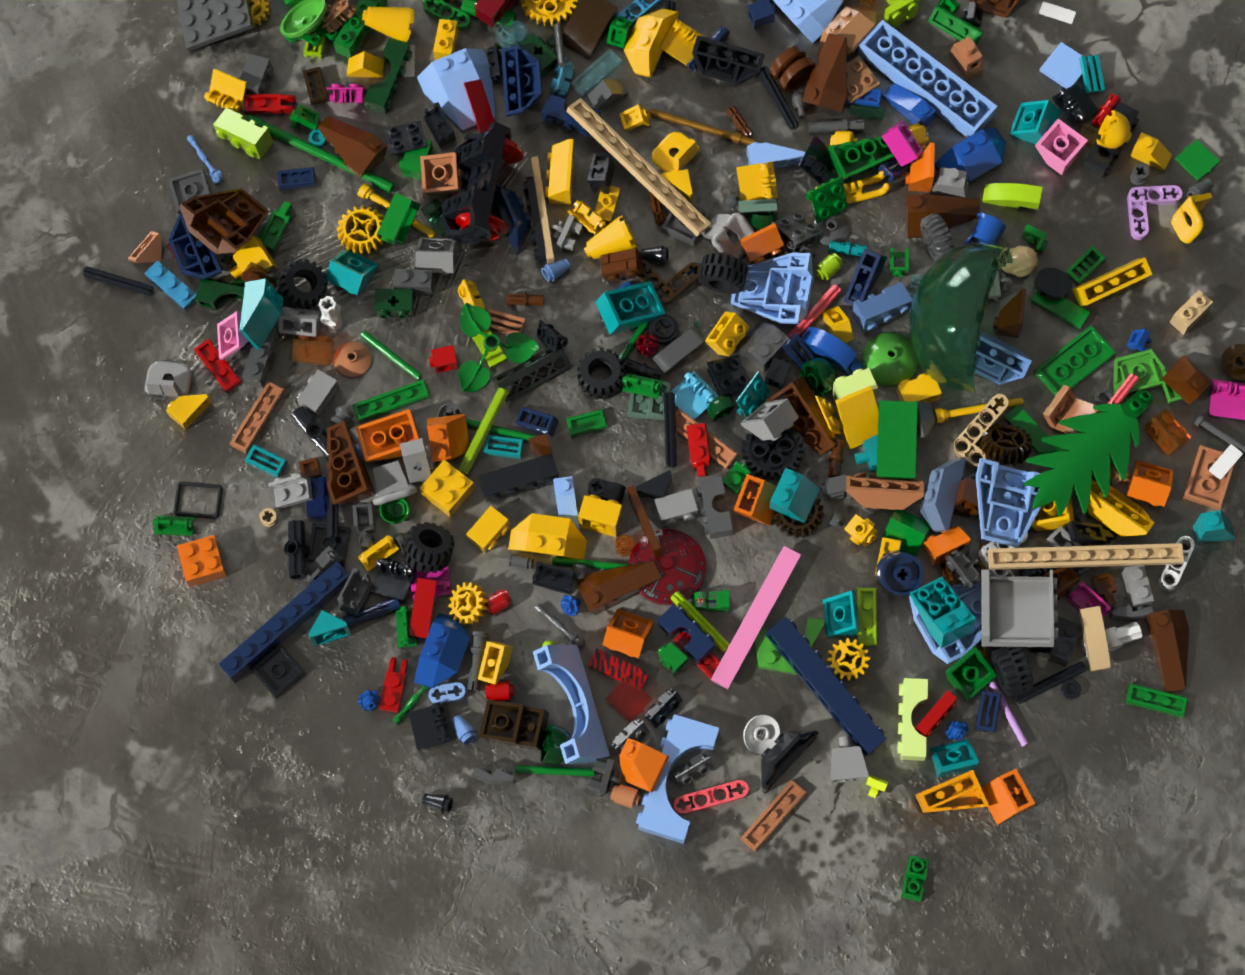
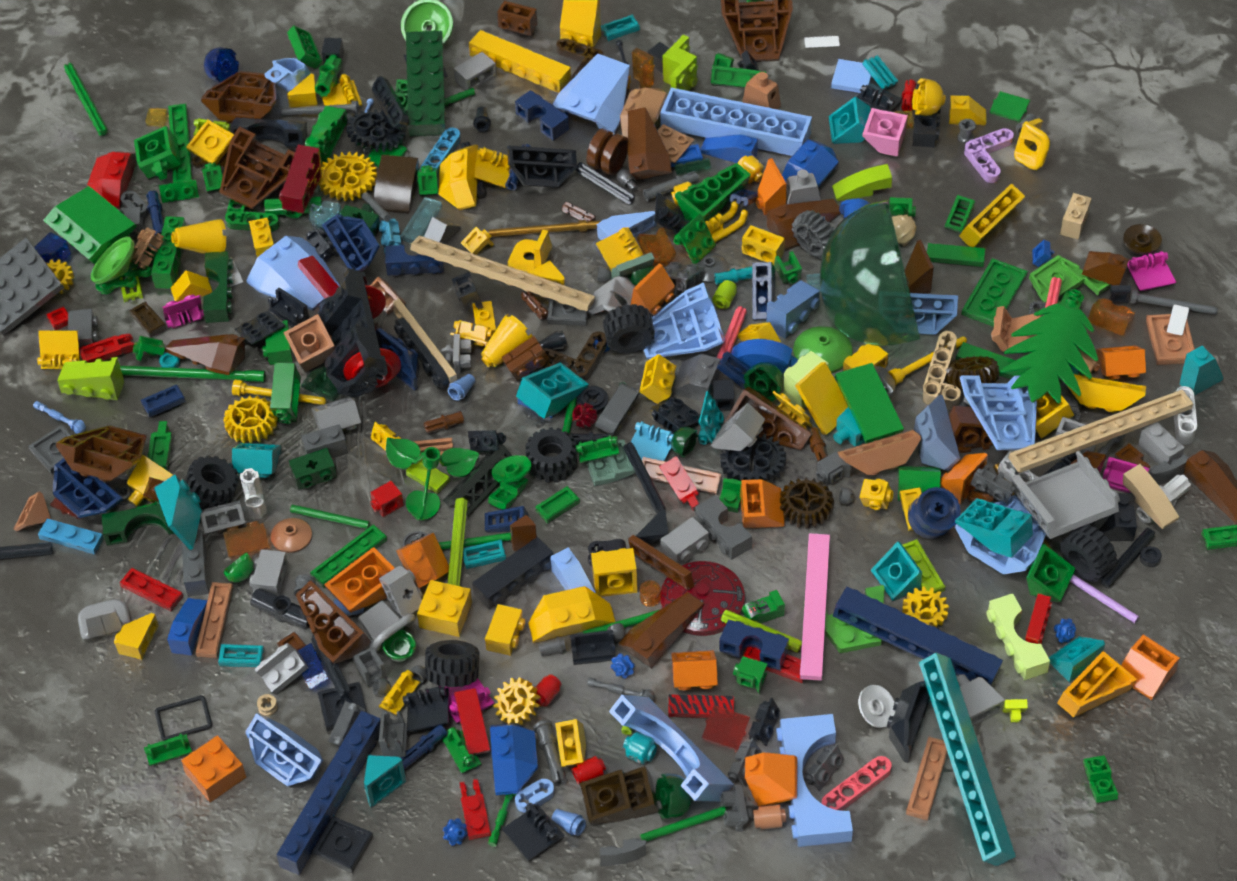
camera: 25 degrees left, 20 degrees down
bright pink slope [217,311,248,360] -> none
black piece [284,520,310,580] -> none
yellow slope [545,139,575,205] -> none
teal slope [769,468,820,523] -> none
dark pink hinge [881,121,923,167] -> none
dark blue tile [975,690,1002,733] -> none
black tile [1034,268,1072,301] -> none
black hinge [1066,521,1116,545] -> none
none -> red tile [46,306,68,330]
none -> blue slope [167,598,208,655]
none -> green hair [224,553,254,583]
none -> medium blue wedge [246,713,323,786]
none -> nougat slope [370,276,406,314]
none -> green slope [488,477,528,510]
none -> green dish [492,455,532,483]
none -> teal head [623,732,657,764]
none -> clear orange bracket [637,228,676,267]
none -> yellow brick [742,225,785,265]
none -> teal brick [919,653,1016,866]
none -> black tile [1109,285,1131,303]

